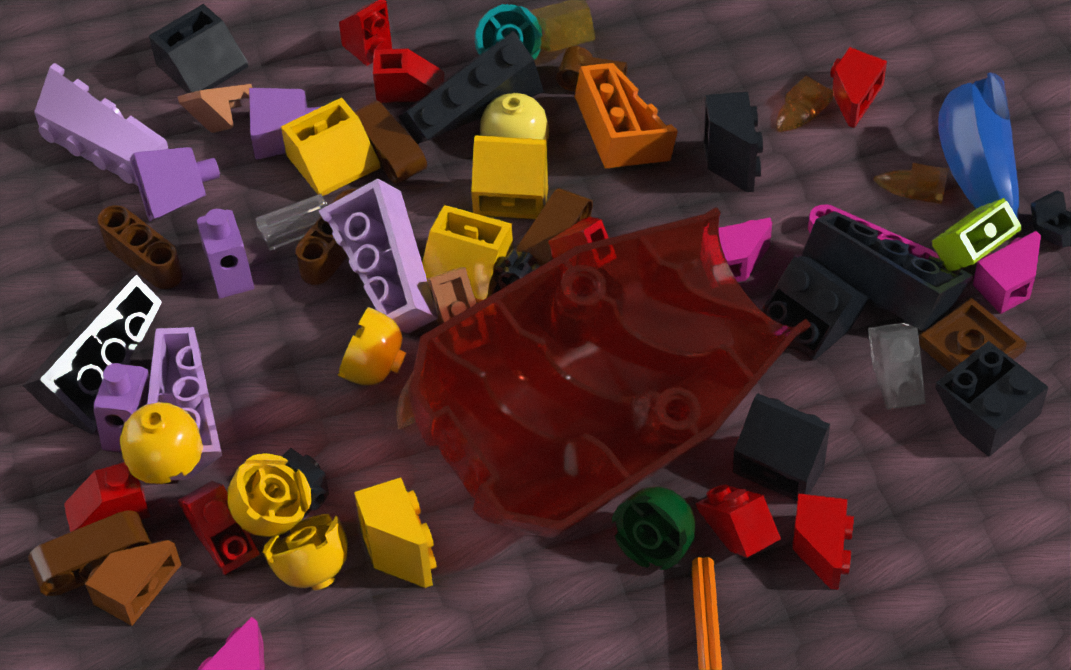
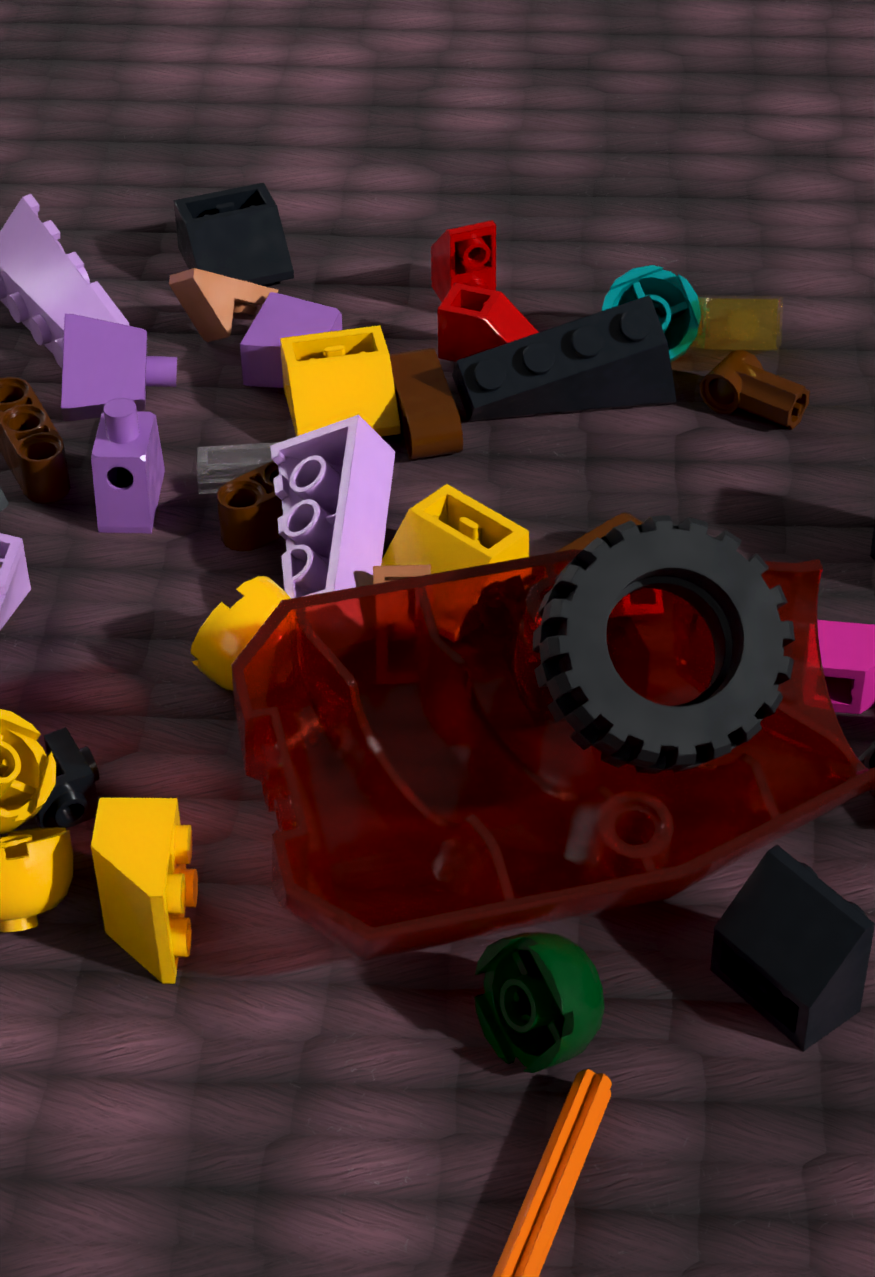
camera: 20 degrees right, 10 degrees down
yellow slope [471,135,548,219] -> none
light yellow cylinder [480,93,549,145] -> none
orange wedge [575,63,678,168] -> none
red slope [695,484,781,557] -> none
red slope [792,494,854,590] -> none
none -> black tyre [532,515,795,774]

